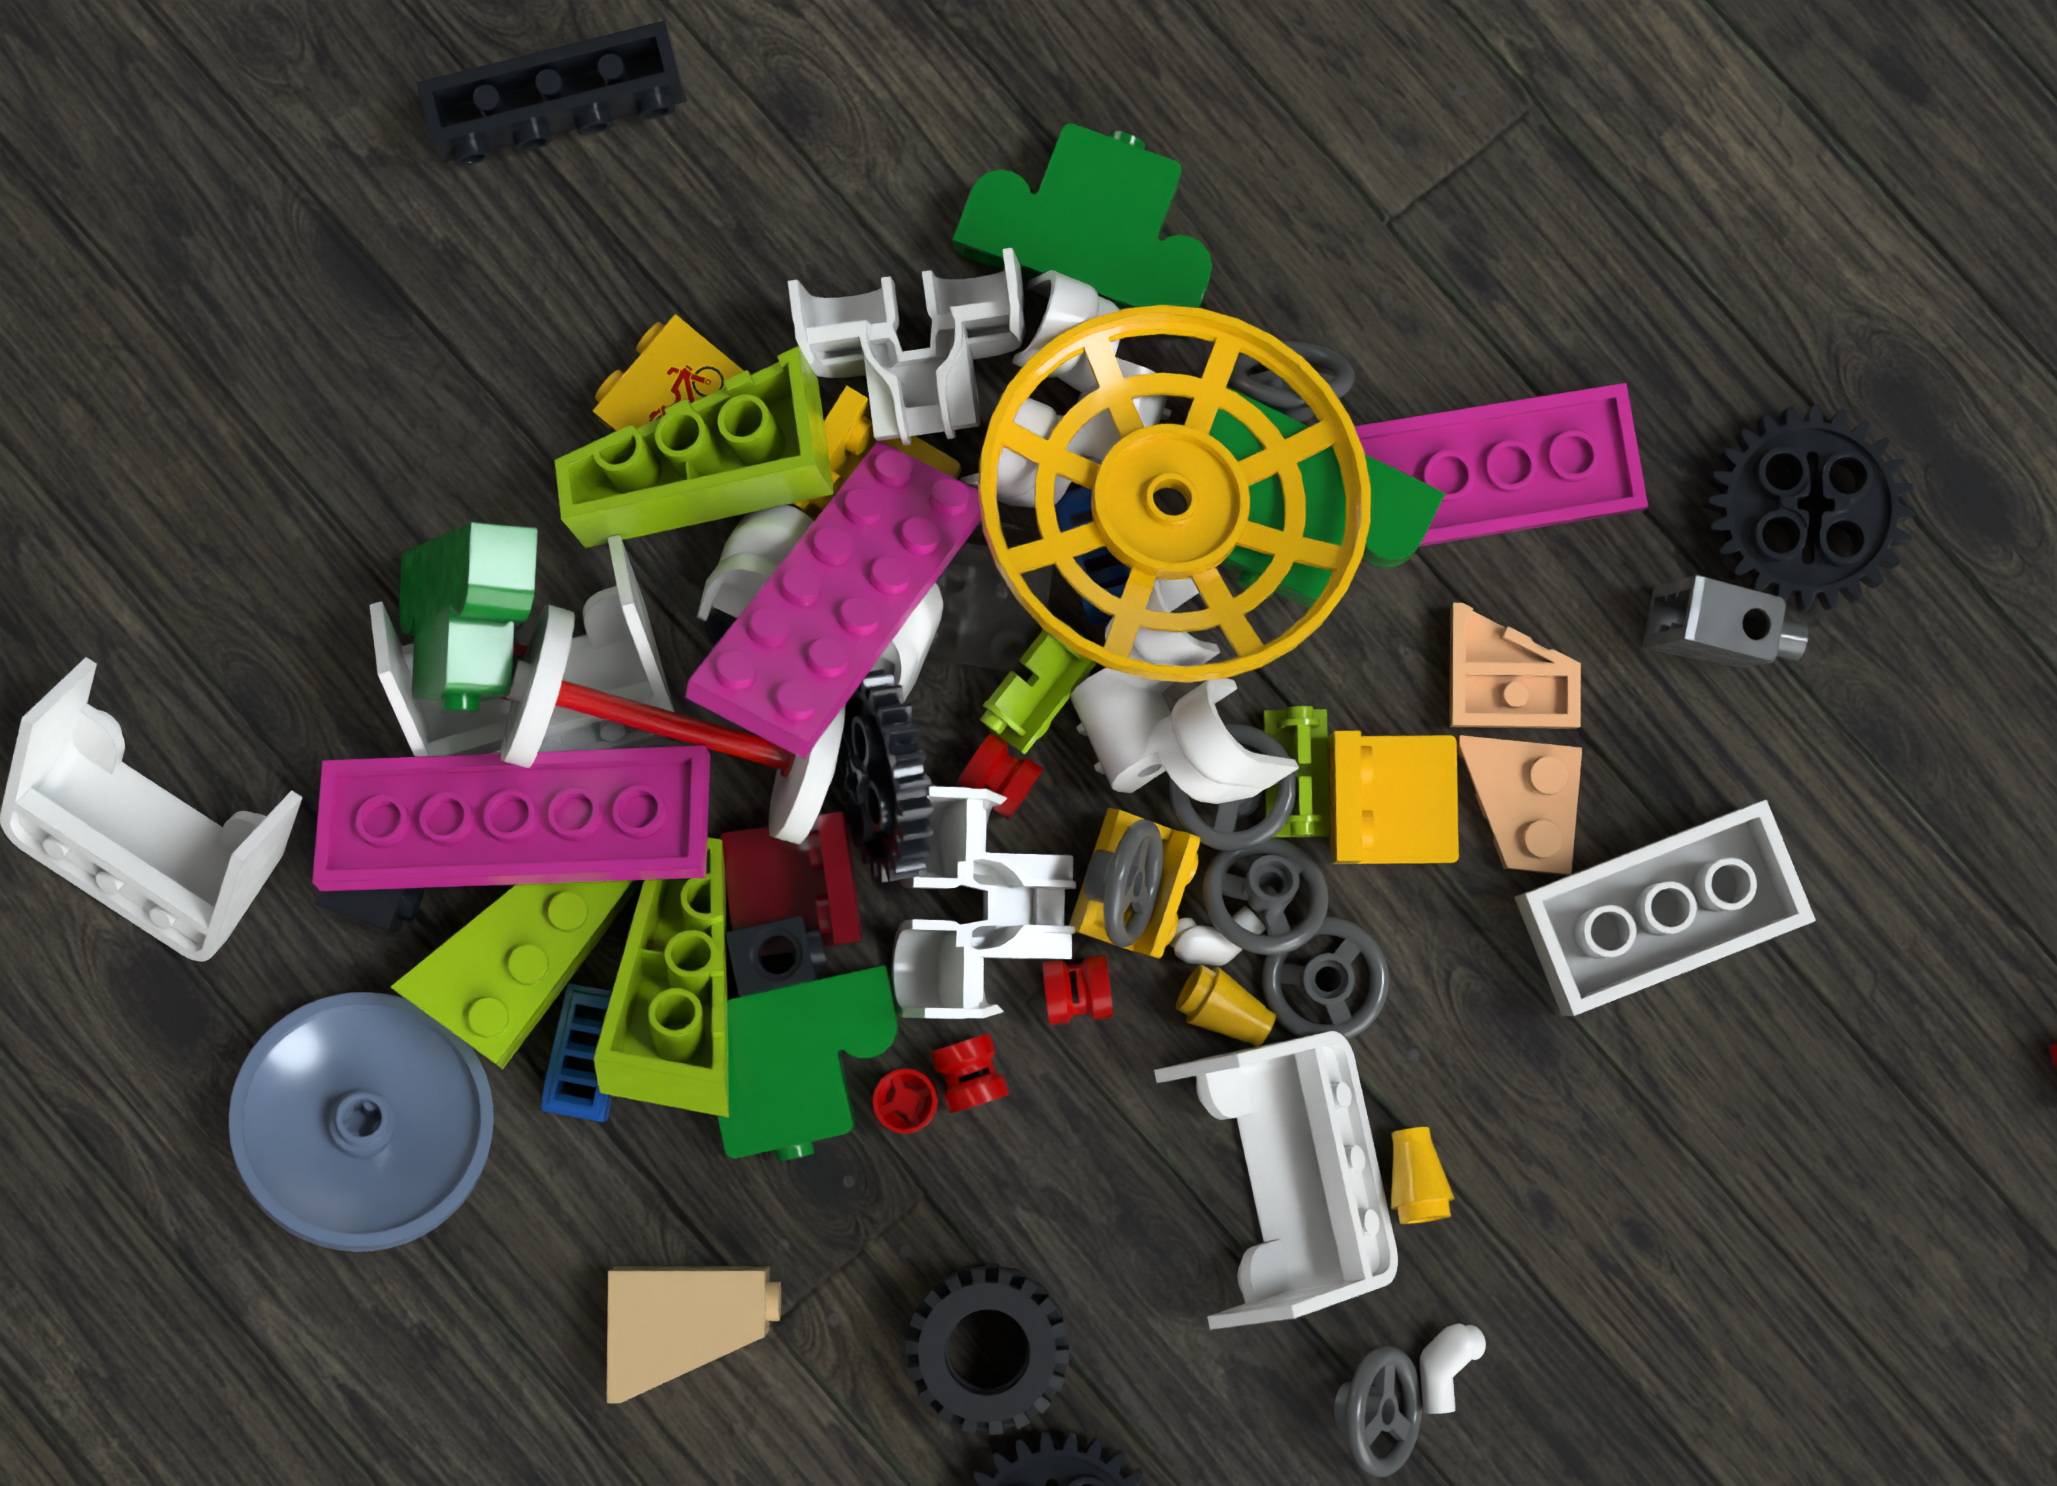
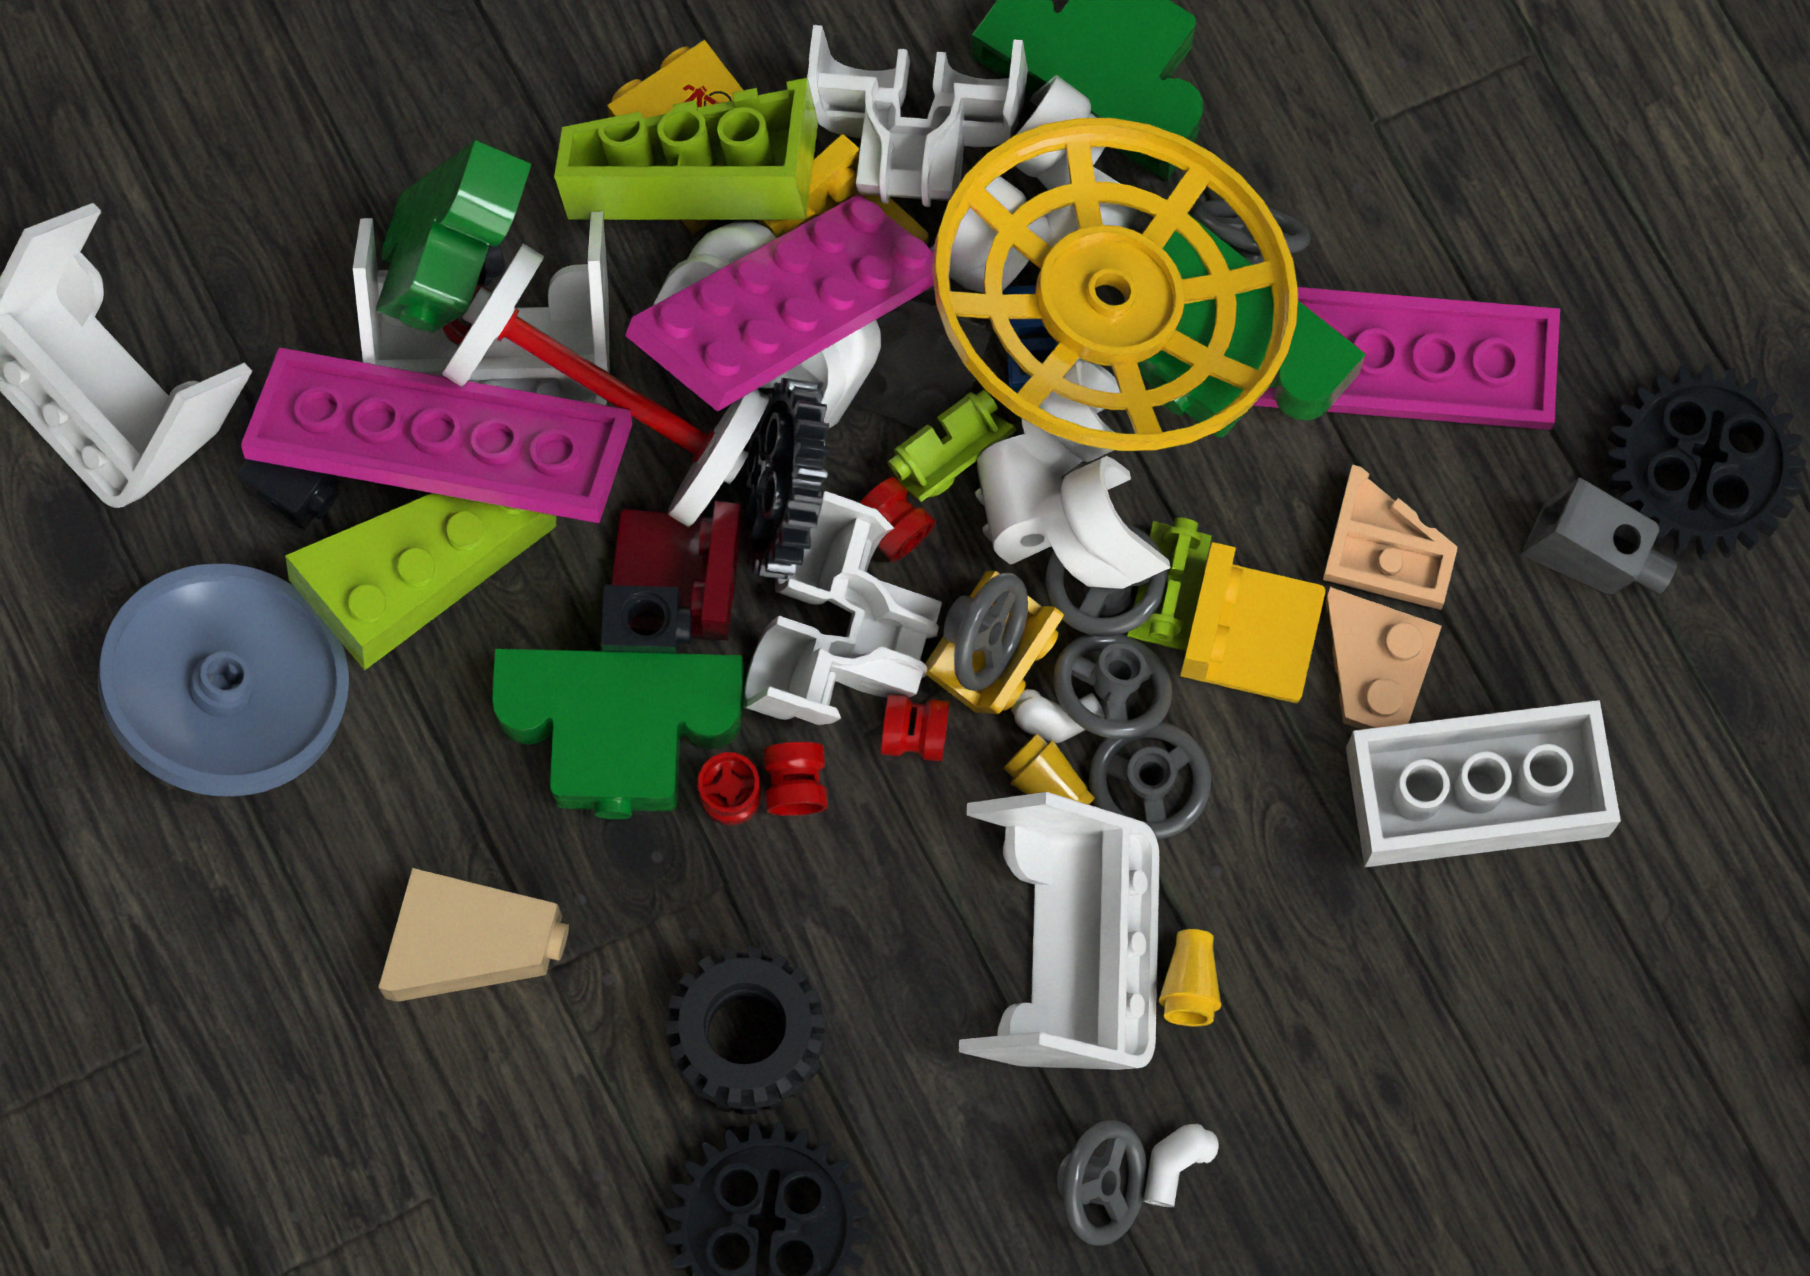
camera: 15 degrees right, 10 degrees down
blue slope [540,983,613,1122] -> none
lime wedge [594,837,729,1117] -> none

